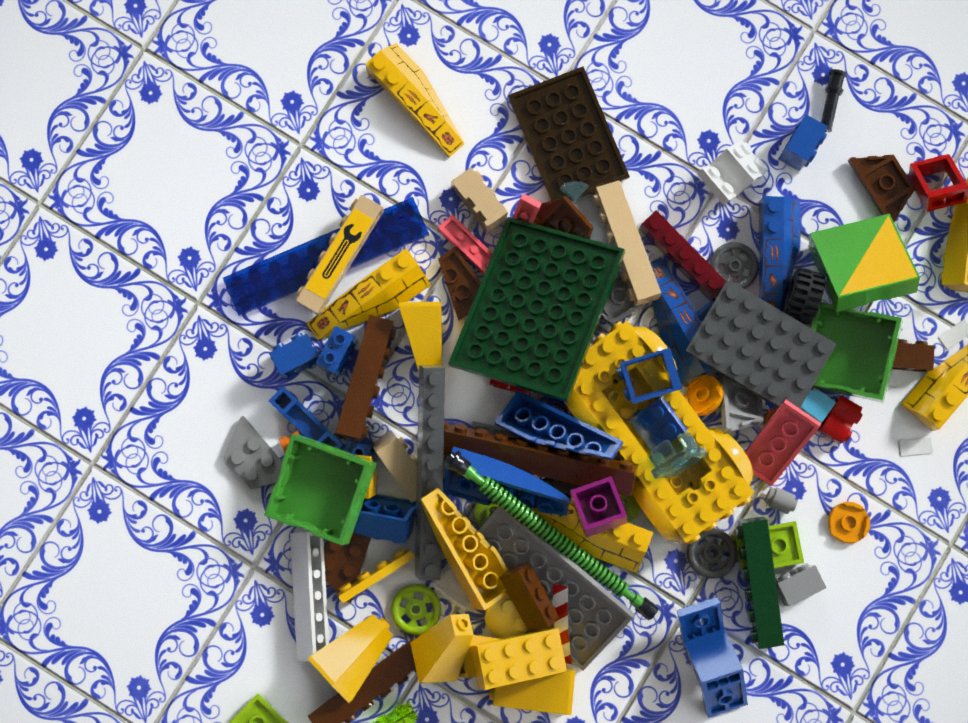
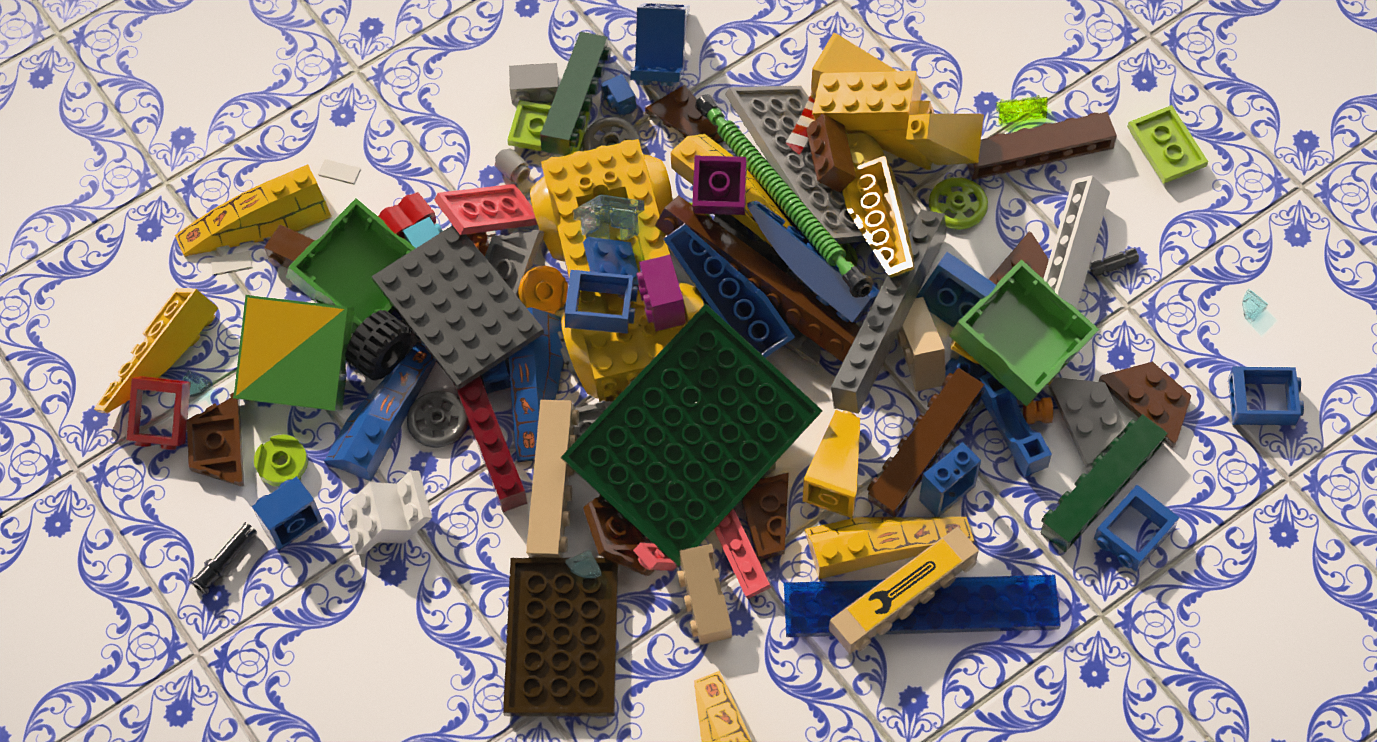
camera: 150 degrees left, 20 degrees down
blue brick [269,333,319,380] -> none
yellow slope [308,614,393,703] -> none
yellow plate [336,548,415,603] -> none
light orange tile [827,502,870,544] -> none
none -> clear light blue tile [181,370,211,397]
none -> lime plate [254,434,308,486]
none -> blue brick [601,74,636,116]
none -> magenta brick [636,254,686,332]
none -> reddish brown wing [645,84,723,144]
none -> dark green brick [1040,414,1168,553]
none -> dark grey axle [1090,248,1139,276]
none -> blue window [1093,485,1180,572]
none -> reddish brown wing [1098,361,1192,448]
none -> blue window [1228,366,1304,426]
none -> clear light blue tile [1242,288,1268,324]

